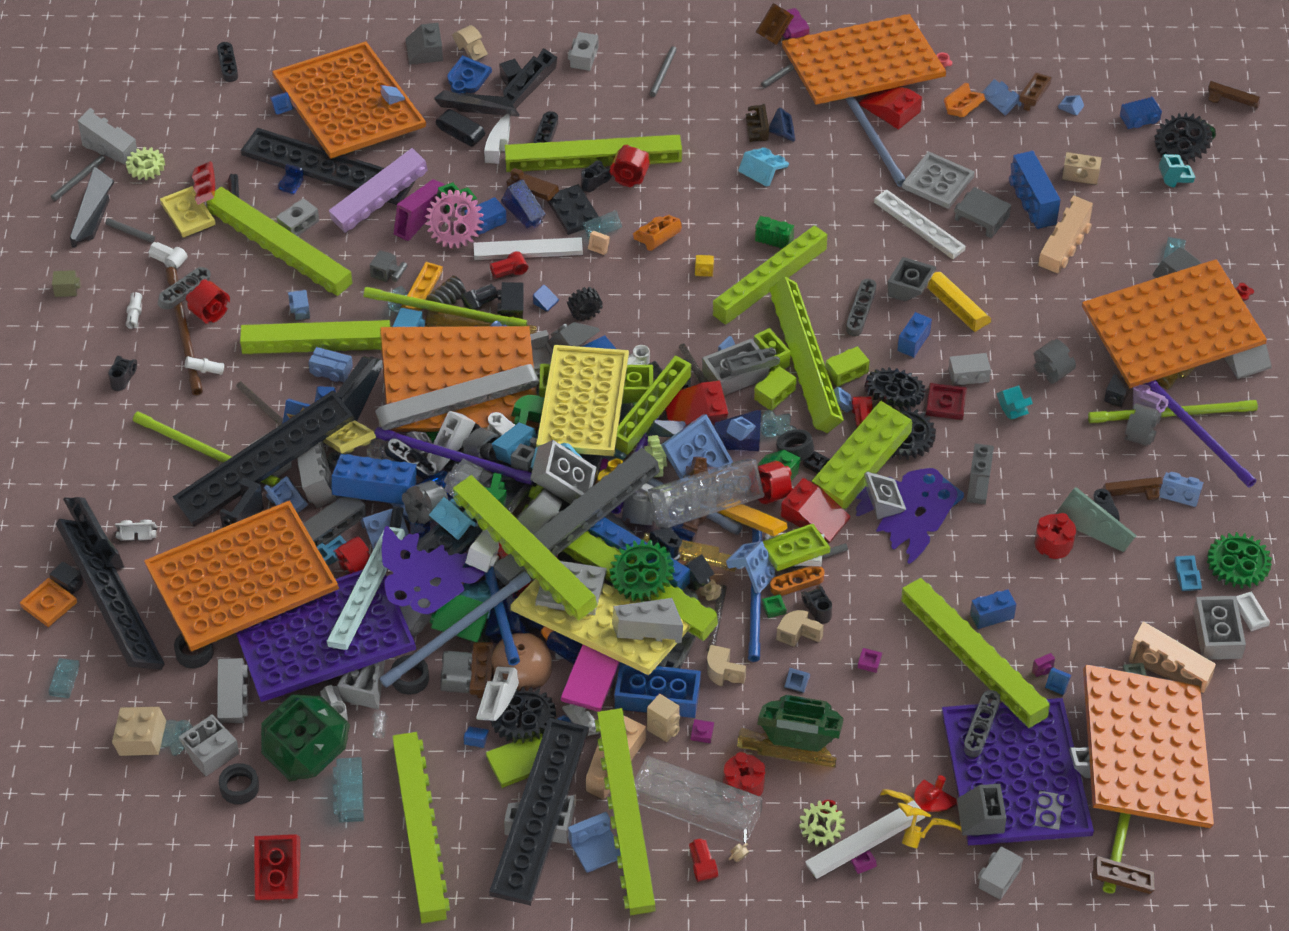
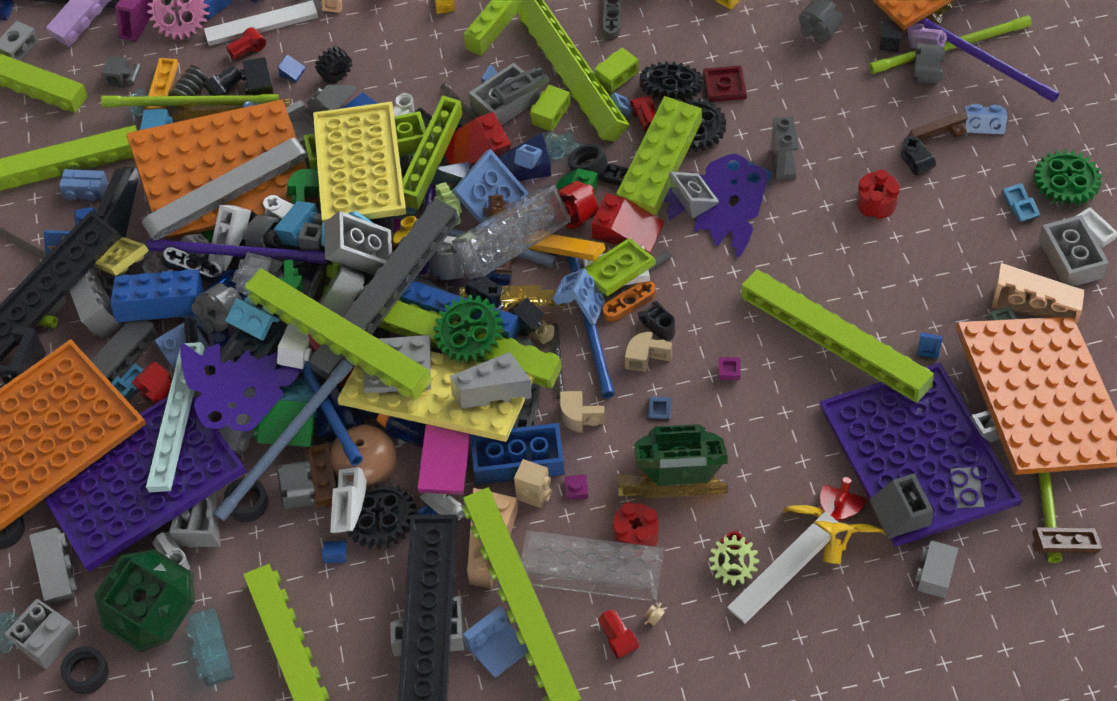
camera: 10 degrees left, 5 degrees up
medium blue bracket [264,476,308,514] -> none
medium blue brick [288,290,310,320] -> none
clear pin [372,711,388,738] -> none
lime tile [486,733,543,788] -> none
lime brick [754,328,791,371] -> none
green tile [761,595,787,618] -> none
magenta plate [850,850,877,874] -> none
blue brick [897,312,932,358] -> none
light grey brick [948,353,991,386] -> none
dark grey beam [964,690,1000,757] -> none
blue brick [970,590,1017,629] -> none
teal brick [996,385,1033,419] -> none
magenta plate [1032,653,1055,677] -> none
sand green wing [1055,487,1137,552] -> none

